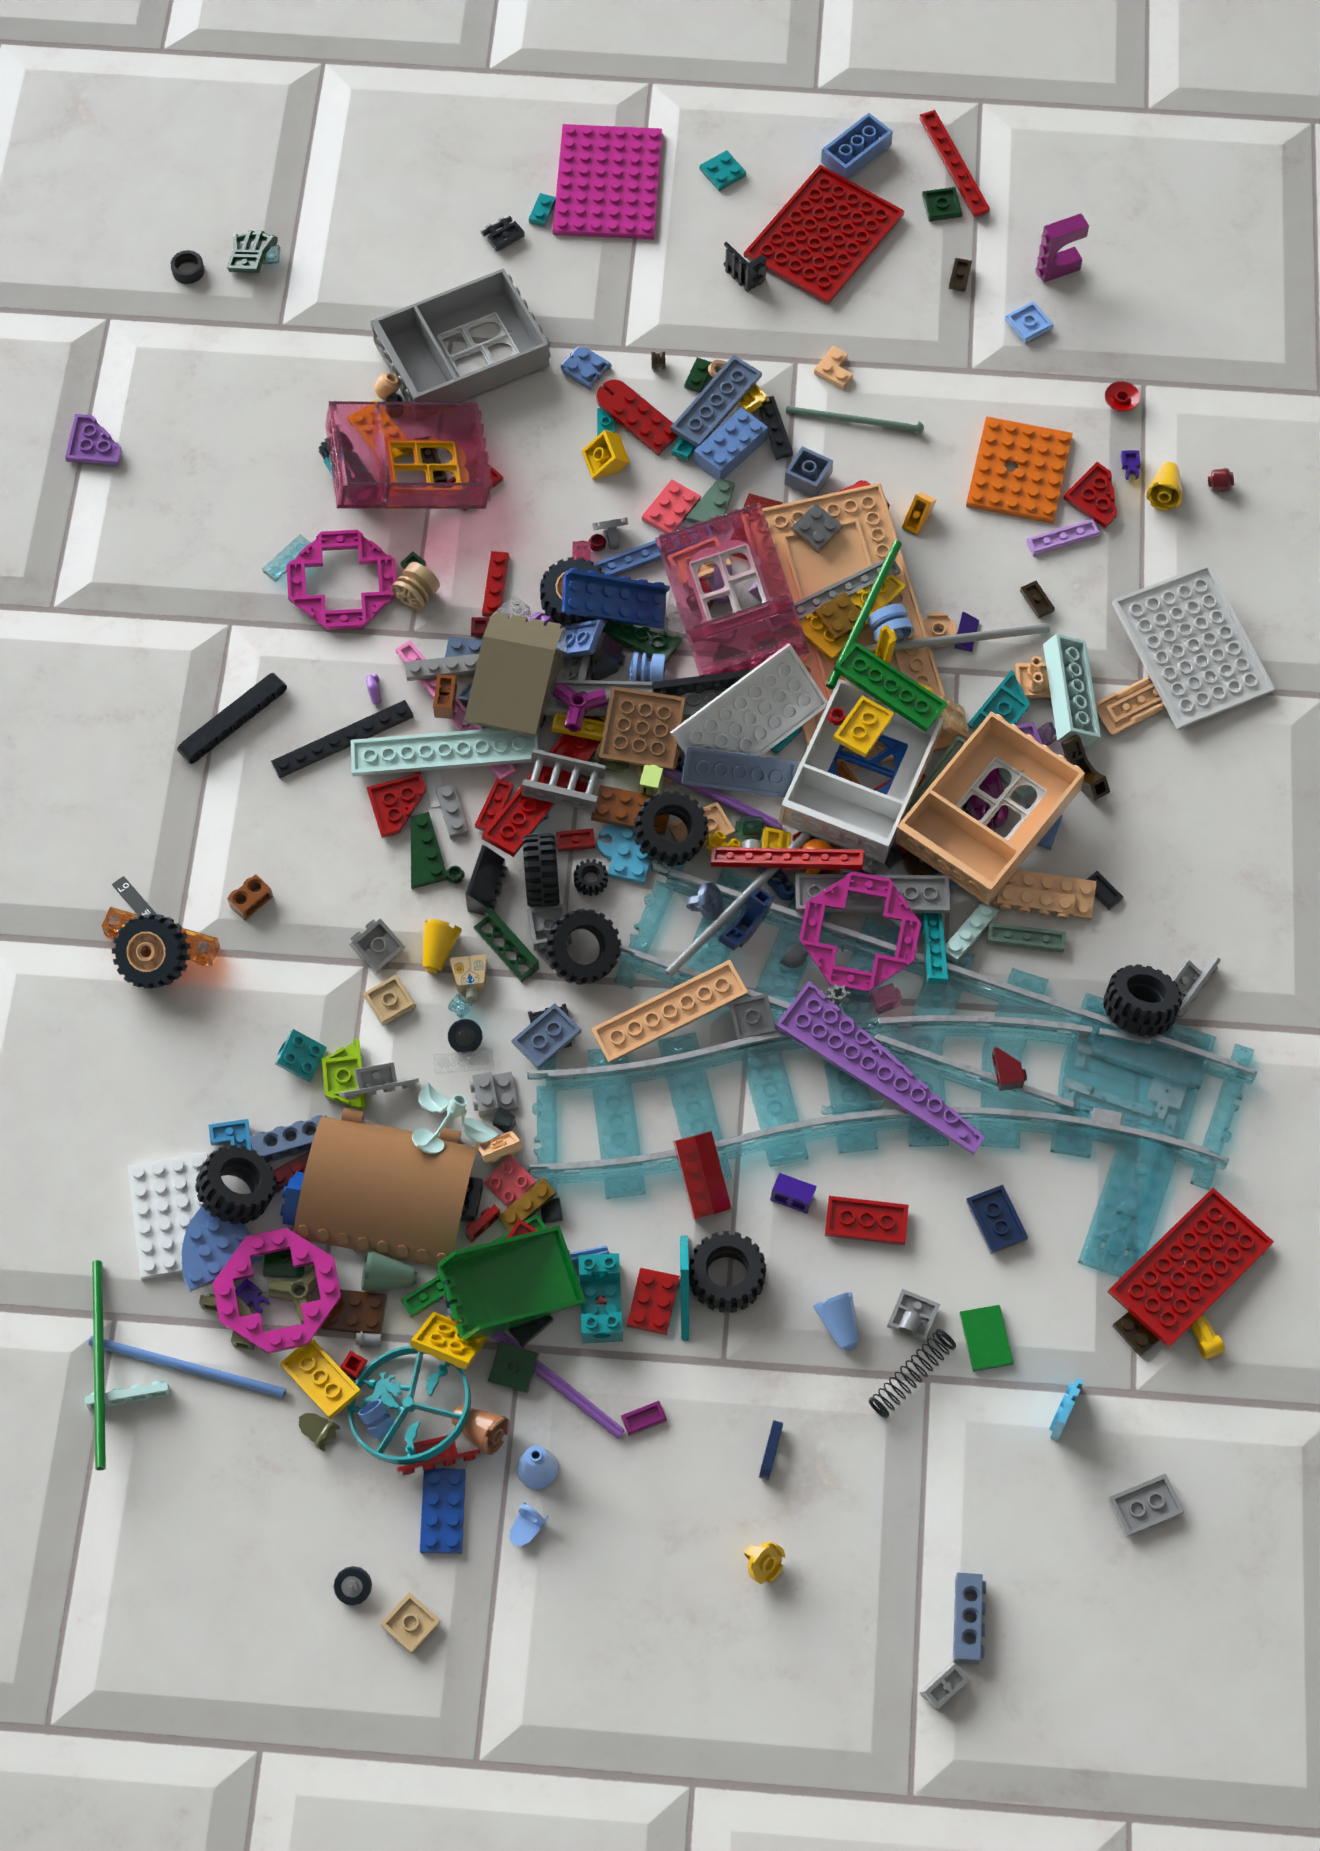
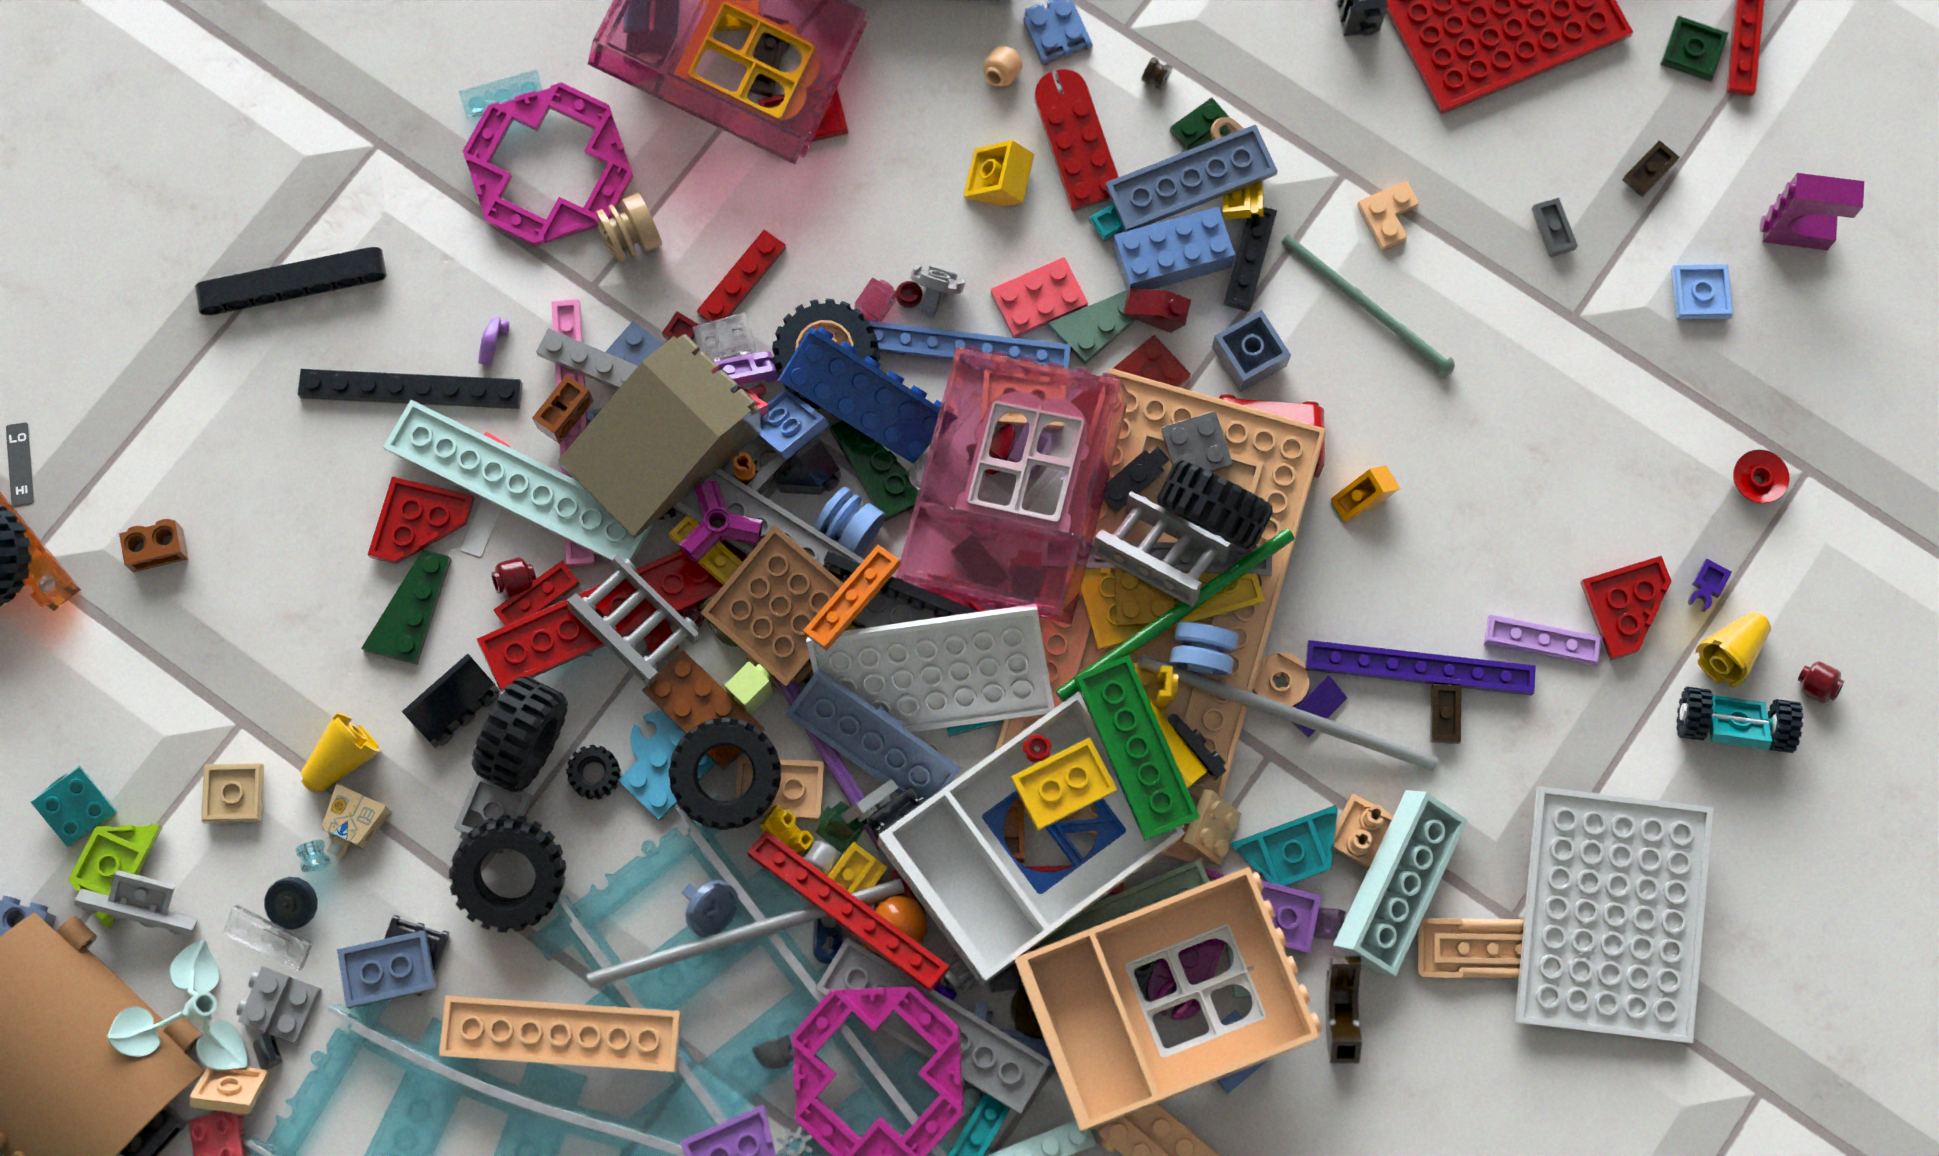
camera: 30 degrees right, 10 degrees up
light grey plate [349,918,405,973] -> none
dark green plate [400,552,426,569] -> none
light grey plate [436,783,468,838] -> none
dark green plate [446,866,465,884] -> none
dark green fence [474,908,540,982] -> none
red plate [556,828,595,852] -> none
teal plate [597,408,615,436] -> none
dark blue arch [718,888,774,951] -> none
flat silver plate [729,993,776,1040] -> none
orange plate [966,416,1073,524] -> none
none -> dark red head [491,557,536,598]
none -> orange pin [733,452,756,485]
none -> orange plate [803,545,901,651]
none -> light grey plate [841,779,898,824]
none -> black hinge [865,787,925,841]
none -> light nougat head [983,46,1022,86]
none -> light grey fence [1093,491,1231,607]
none -> black hinge [1097,447,1169,514]
none -> dark red slope [1123,288,1191,333]
none -> black tyre [1157,460,1273,550]
none -> black hinge [1167,714,1227,781]
none -> dark purple plate [1305,640,1536,696]
none -> dark grey plate [1531,198,1578,257]
none -> plate [1676,686,1803,753]

